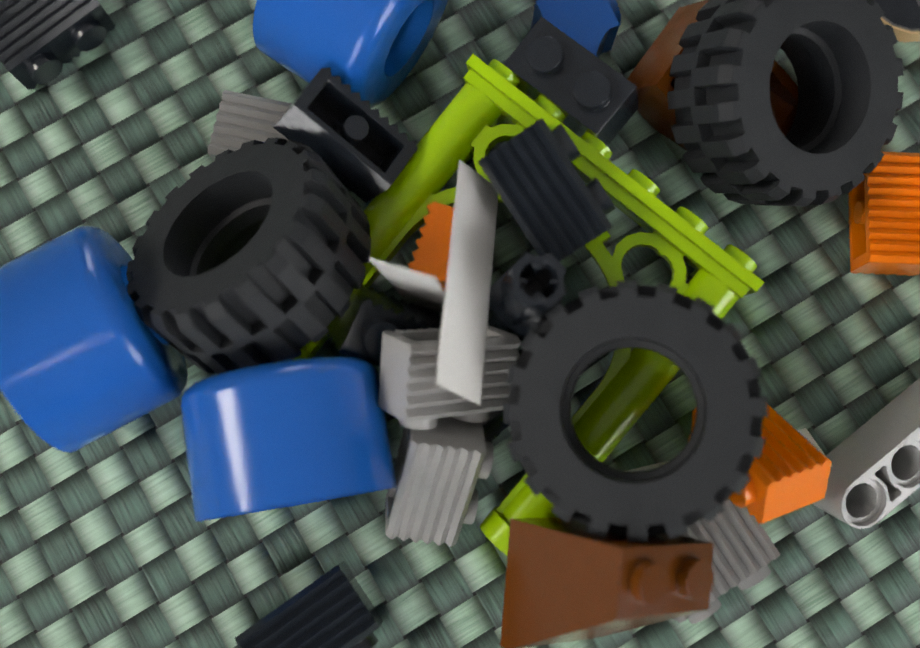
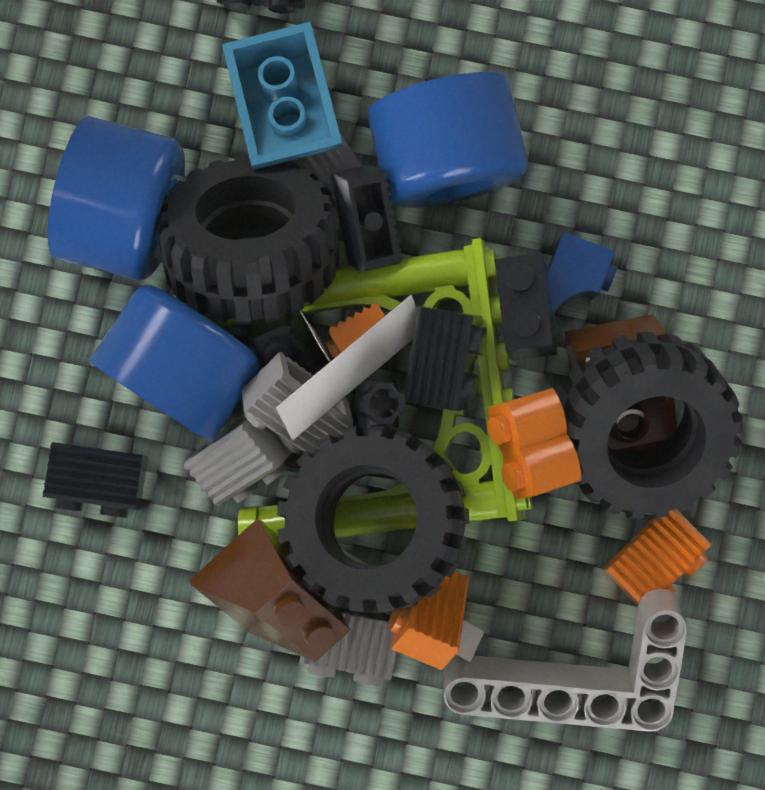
camera: 40 degrees right, 5 degrees up
none -> dark azure slope [222,22,343,170]
none -> orange brick [487,388,581,500]

